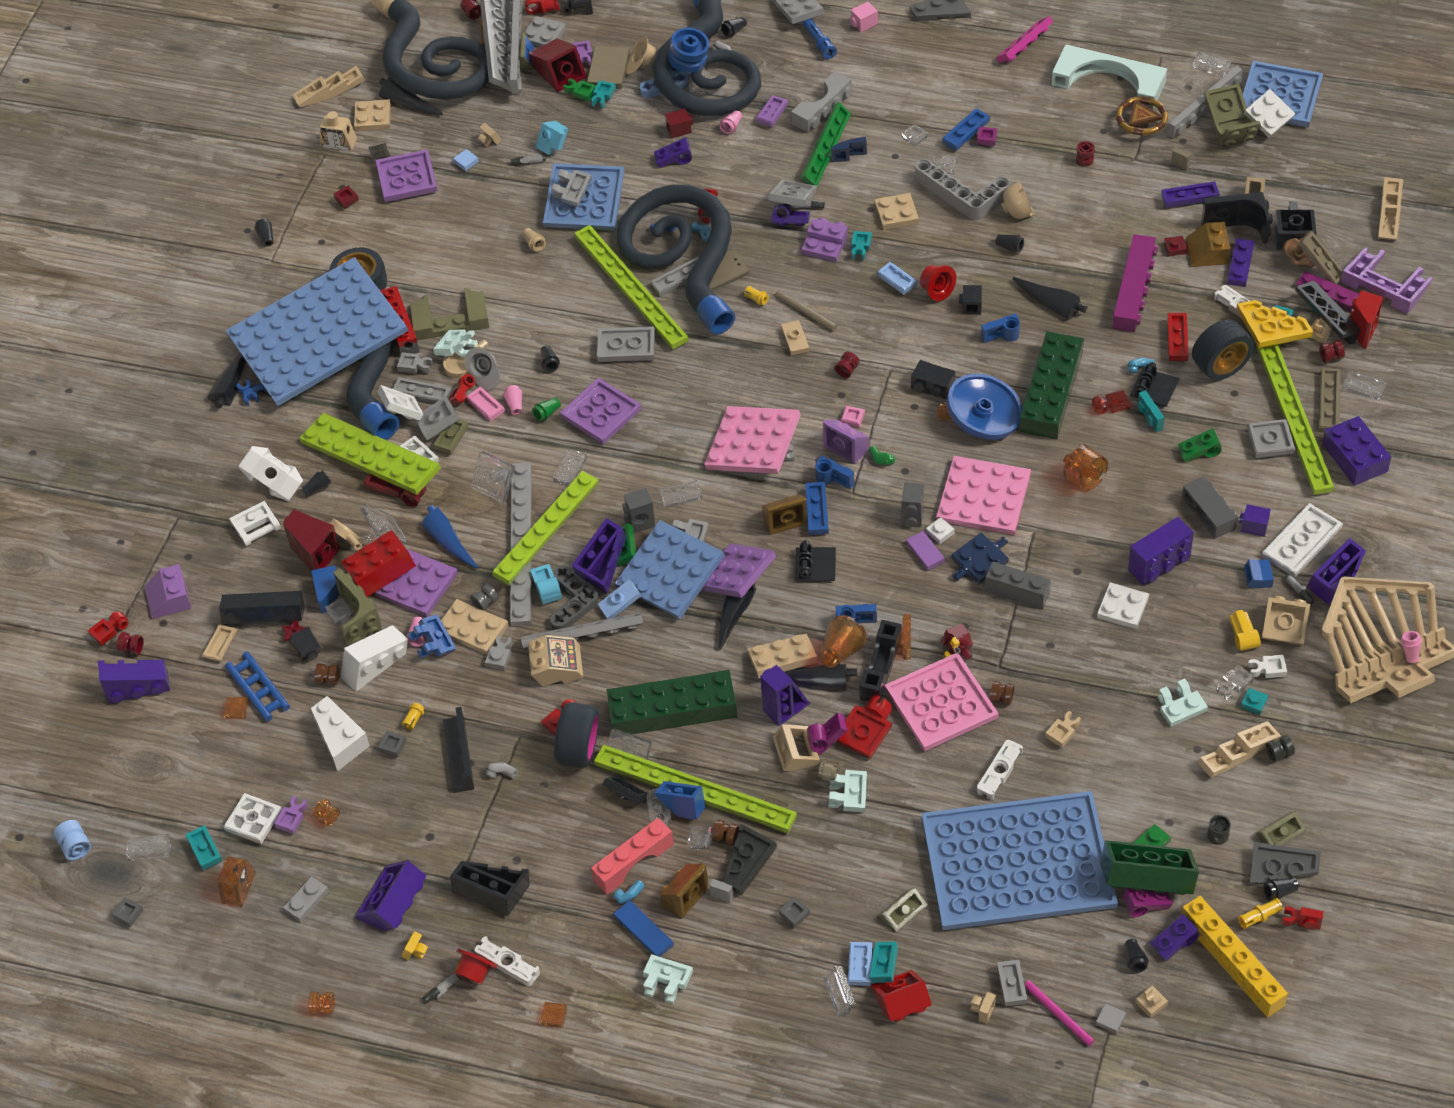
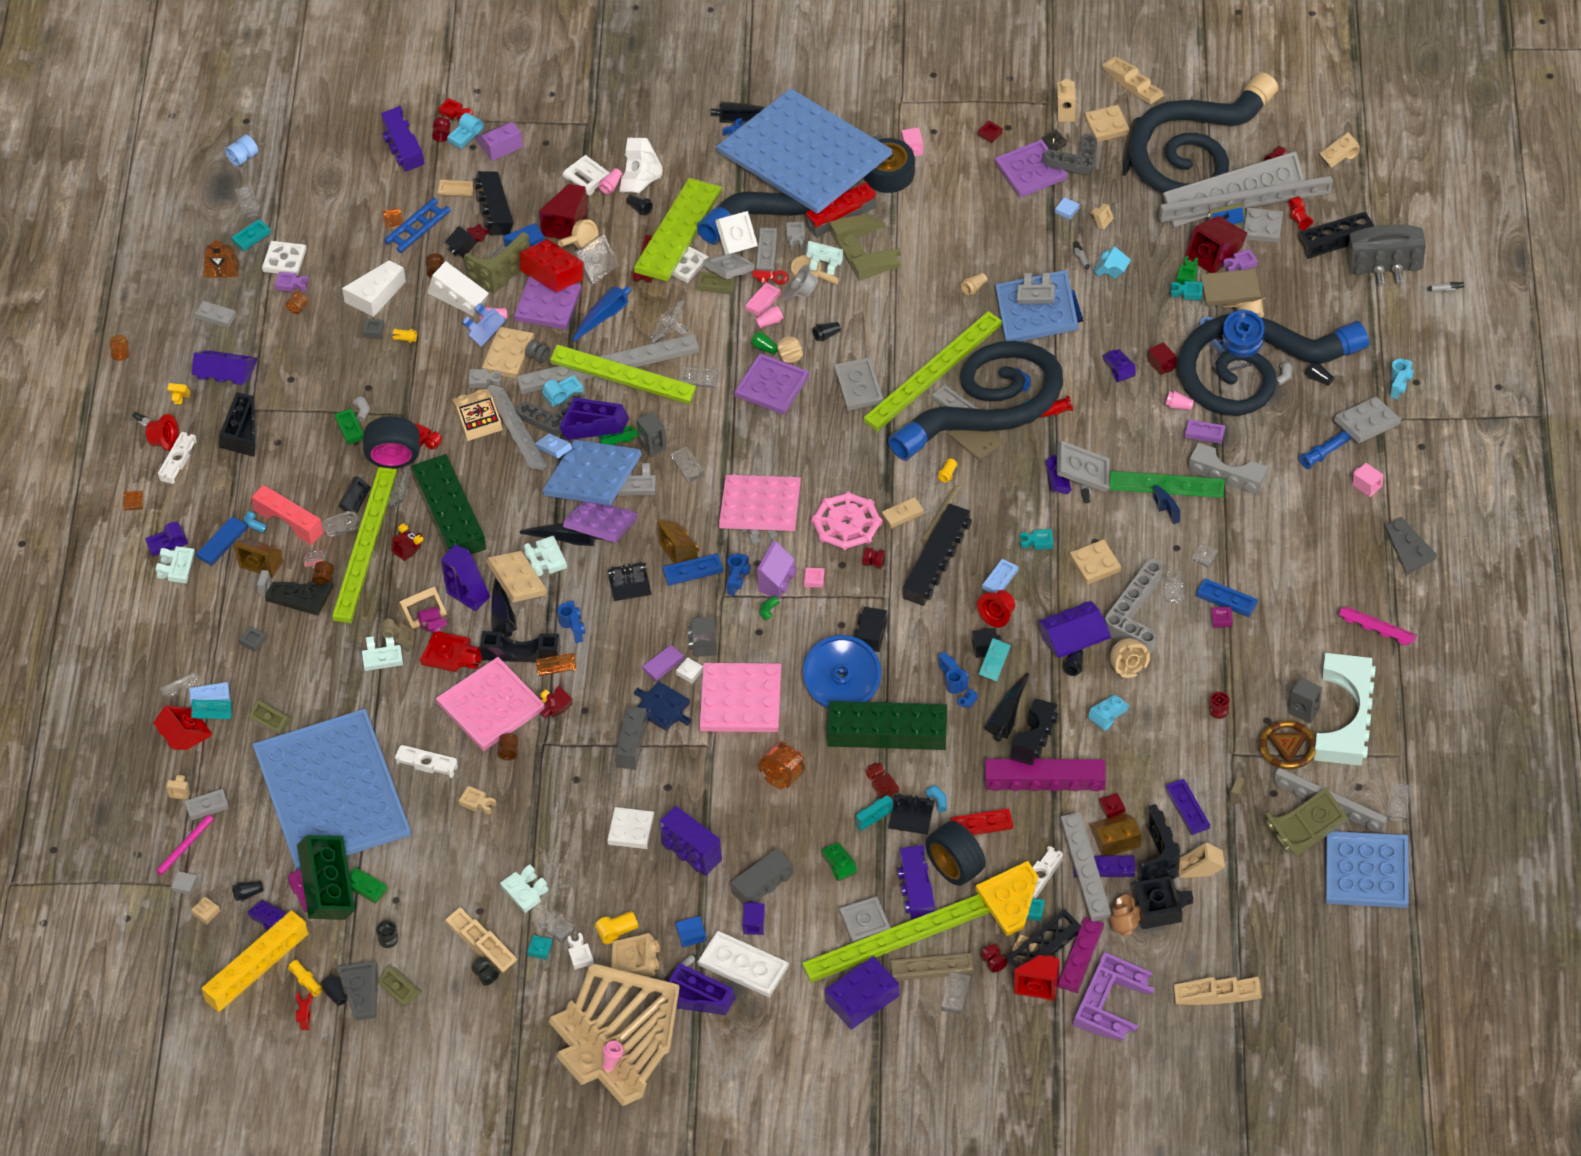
camera: 75 degrees right, 0 degrees up
dark grey plate [112,897,143,927] -> none
black cone [254,219,274,247] -> none
black fence [443,707,475,793] -> none
blue slope [655,781,705,820] -> none
medium lavender plate [801,218,848,262] -> none
clear orange cone [819,615,866,668] -> none
white plate [1244,89,1295,138] -> none
dark tan tile [1298,231,1343,284] -> none
none -> dark purple plate [145,522,188,556]
none -> green plate [334,408,363,445]
none -> dark red piece [391,523,423,561]
none -> medium azure plate [447,113,484,149]
none -> light aqua plate [523,536,567,576]
none -> bright pink cone [599,168,622,195]
none -> tan piece [777,336,803,364]
none -> bright pink plate [811,491,882,550]
none -> dark purple wedge [897,845,935,920]
none -> bright pink brick [902,128,923,157]
none -> black brick [903,503,972,606]
none -> blue arm [958,689,978,709]
none -> teal plate [978,638,1011,682]
none -> black arch [1010,698,1060,766]
none -> dark purple slope [1039,601,1111,658]
none -> dark grey beam [1042,134,1097,174]
none -> light grey plate [1061,812,1111,922]
none -> medium azure plate [1088,694,1129,731]
none -> dark grey brick [1288,678,1322,724]

